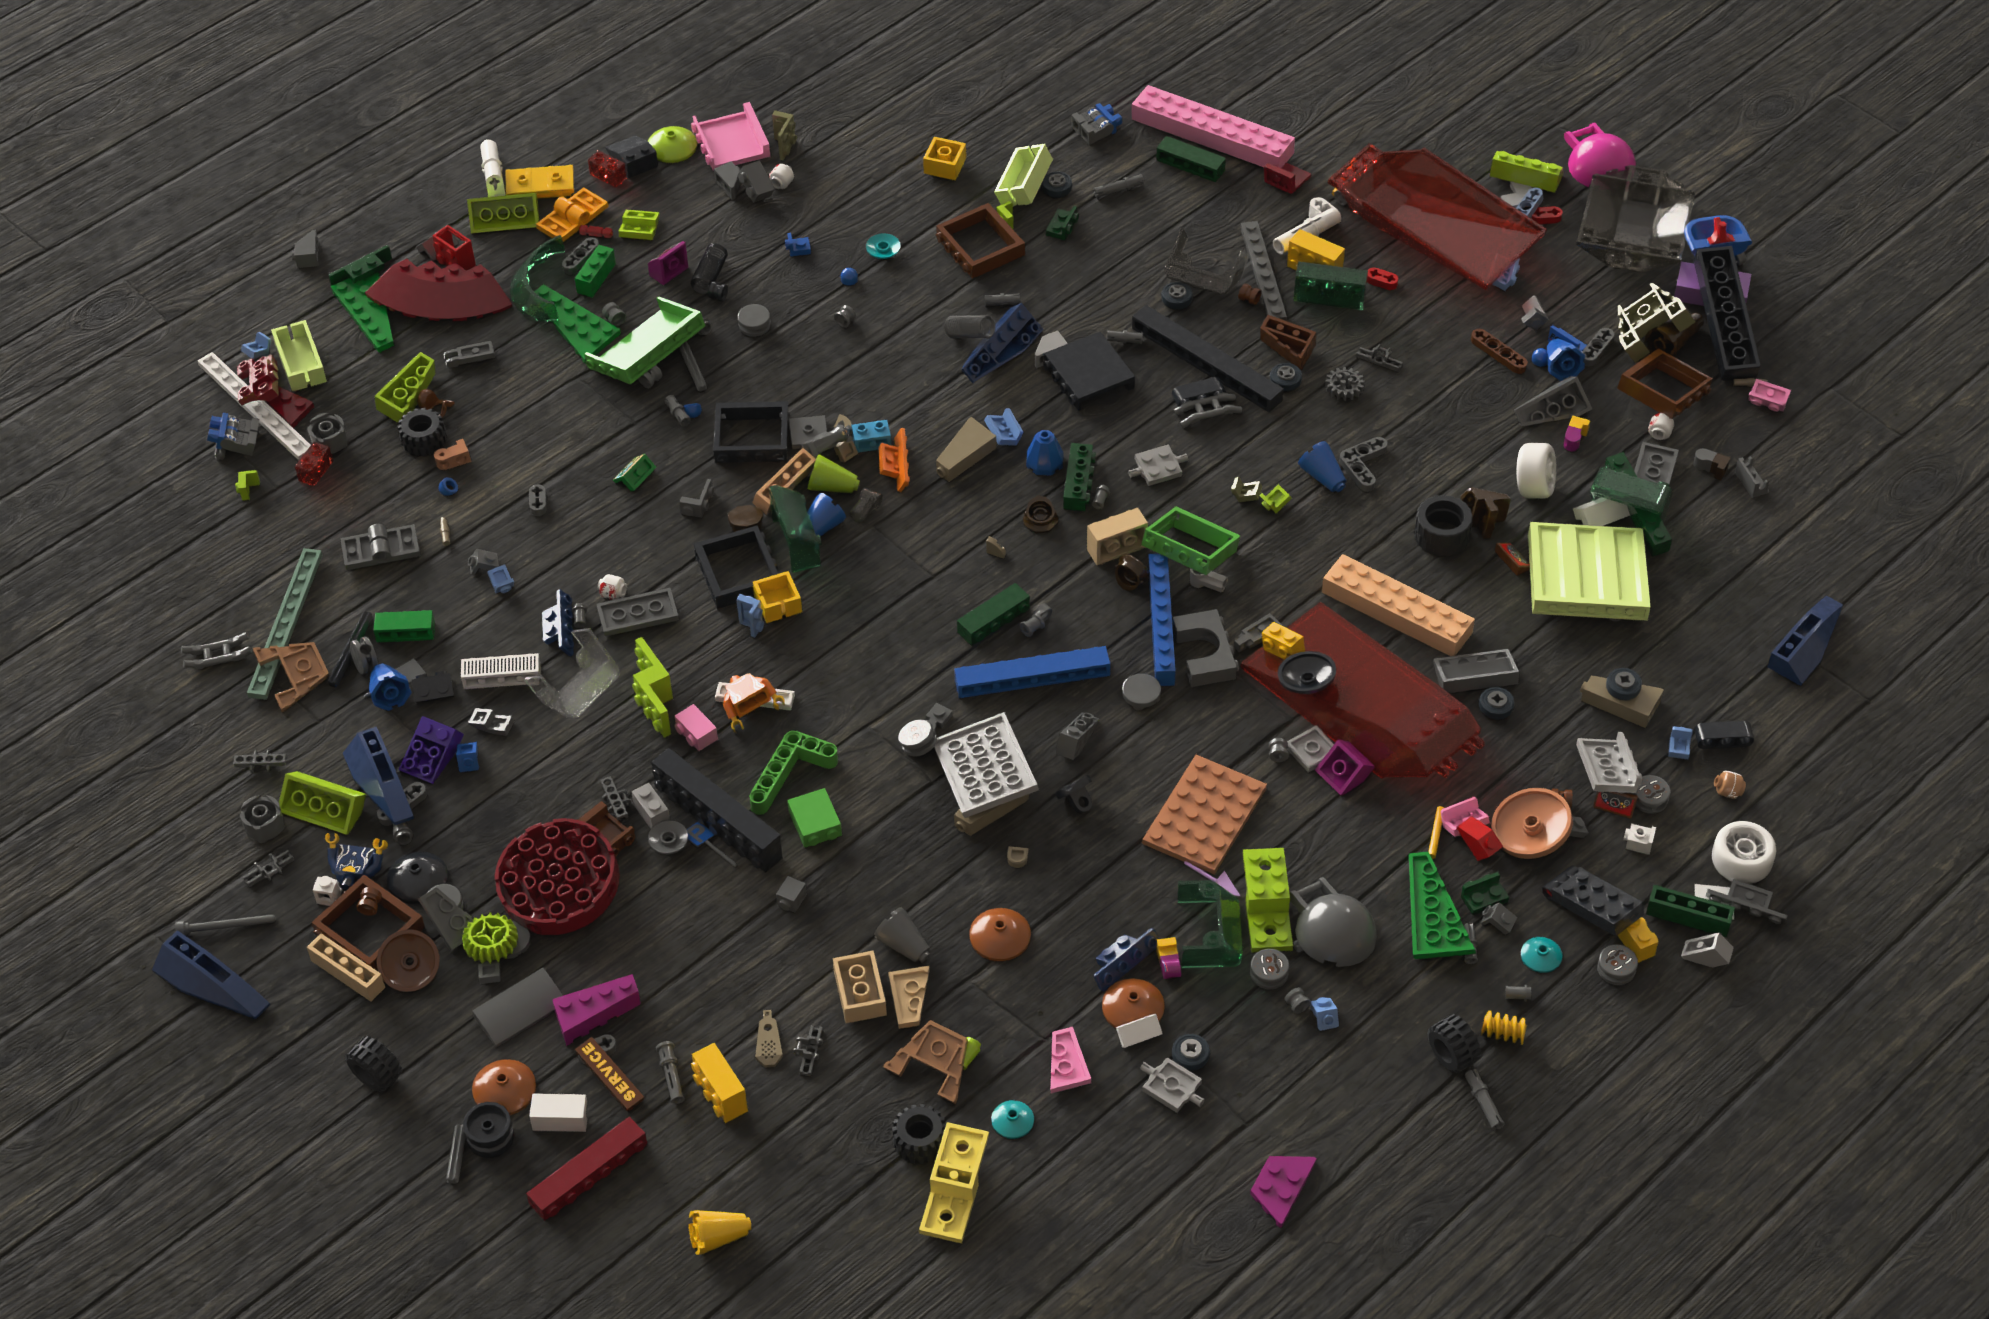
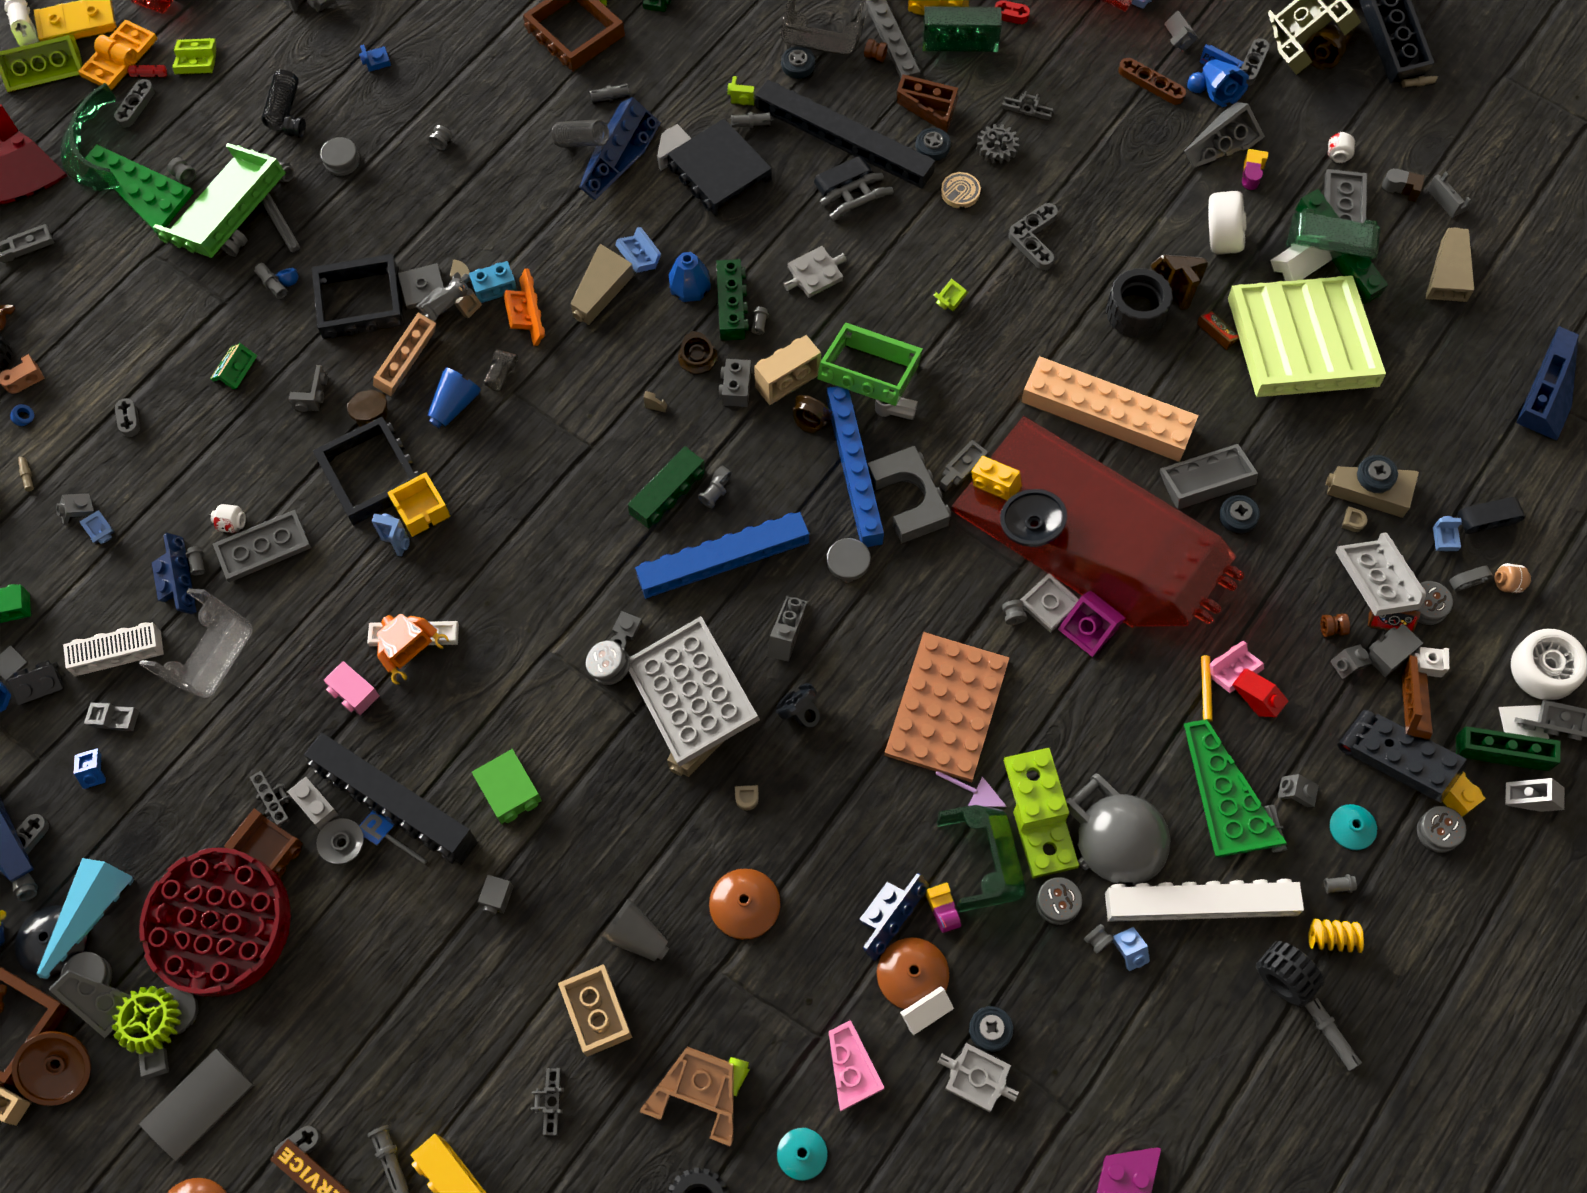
camera: 10 degrees left, 15 degrees up
dark purple slope [399,716,464,784] -> none
magenta wedge [552,974,641,1046] -> none
green brick [575,245,616,298] -> none
lime bracket [632,637,673,738] -> none
magenta slope [648,241,689,285] -> none
bright green beam [749,731,838,815] -> none
dark tan piece [755,1010,783,1068] -> none
clear green windscreen [769,485,822,573] -> none
lime cone [808,455,860,493] -> none
blue piece [841,268,858,285] -> none
teal dish [866,233,900,259] -> none
tan wing [888,966,929,1029] -> none
olive bracket [1231,477,1262,502] -> none
blue cone [1298,441,1346,492] -> none
dark green bracket [1461,872,1509,915] -> none
nougat dish [1491,788,1573,859] -> none
reddish brown window [1617,348,1713,419] -> none
bright pink bracket [1749,379,1791,412] -> none
none -> medium azure wedge [37,858,134,979]
none -> dark grey brick [719,359,751,407]
none -> lime bracket [727,76,755,105]
none -> tile [941,172,981,208]
none -> white brick [1105,879,1304,922]
none -> dark tan tile [1341,507,1368,532]
none -> dark grey piece [1368,624,1423,677]
none -> reddish brown fence [1401,655,1433,740]
none -> dark tan slope [1426,228,1474,302]
none -> dark grey beam [1449,565,1493,591]

